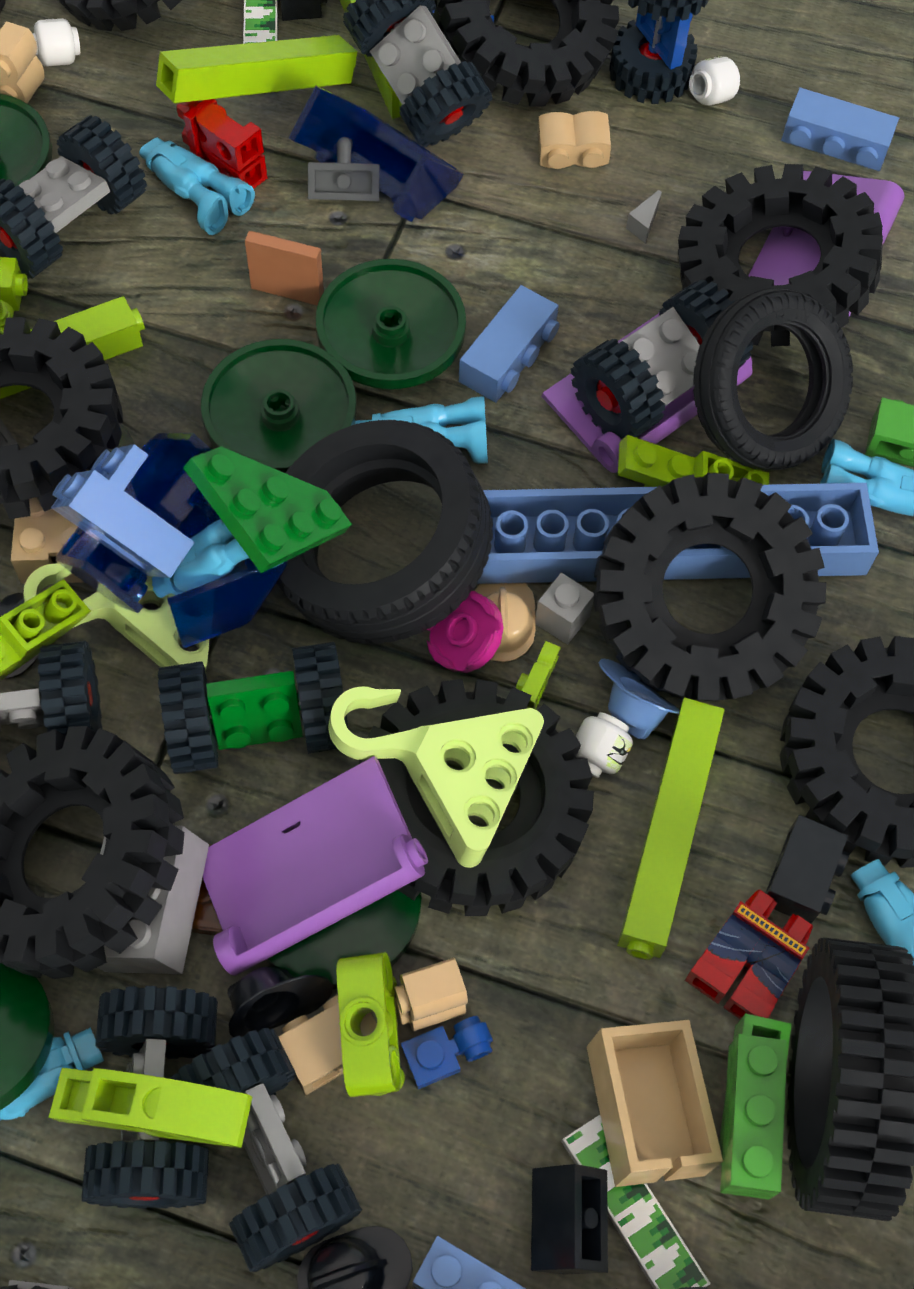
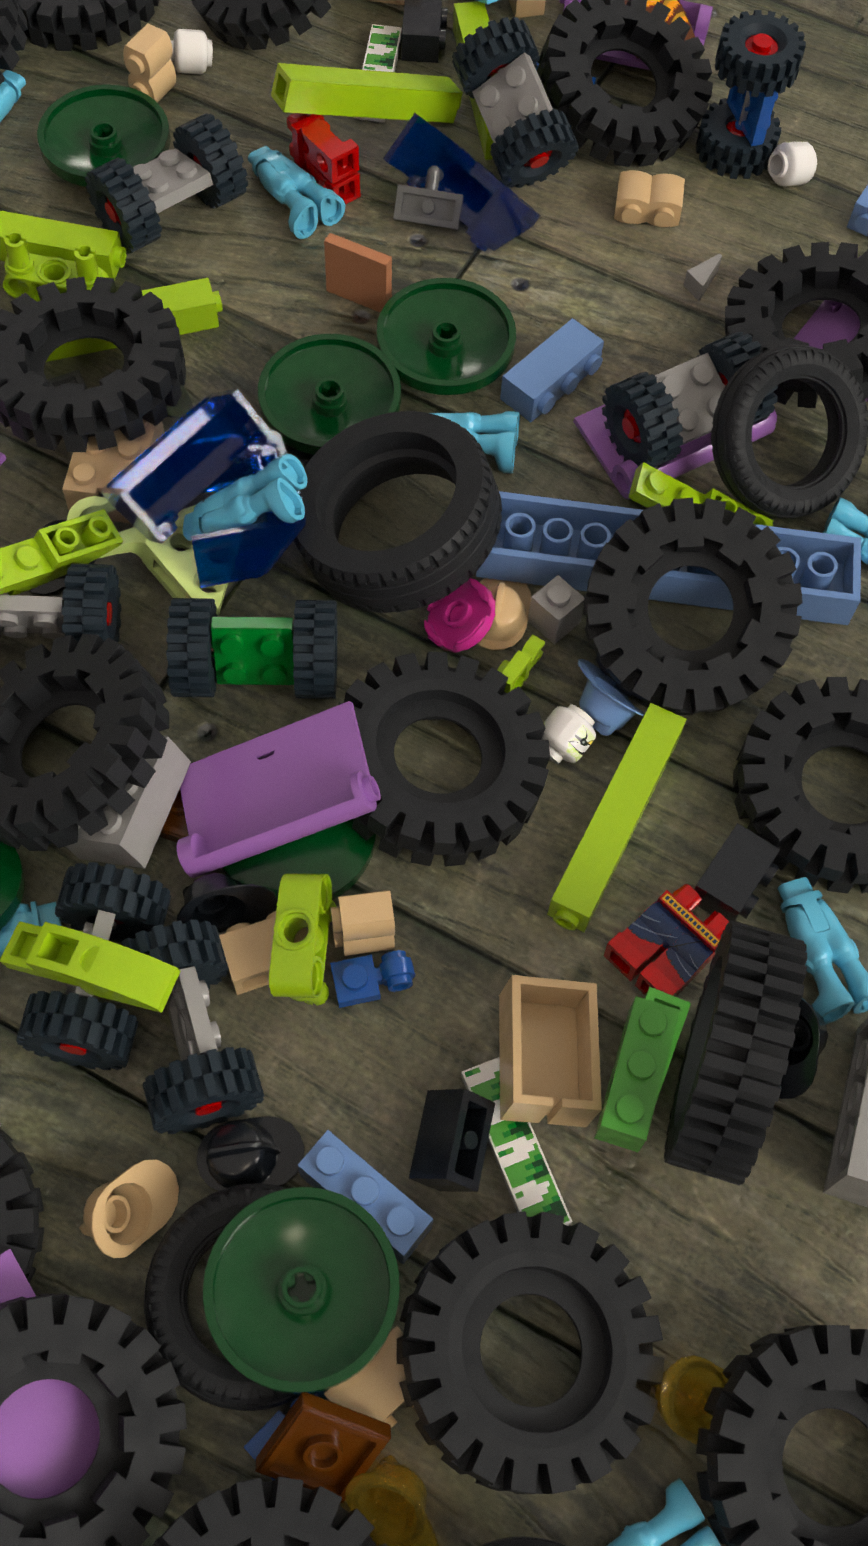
camera: 10 degrees right, 0 degrees up
medium blue brick [51,444,195,578] -> none
green plate [183,446,352,573] -> none
yellowish green piece [328,686,544,868] -> none

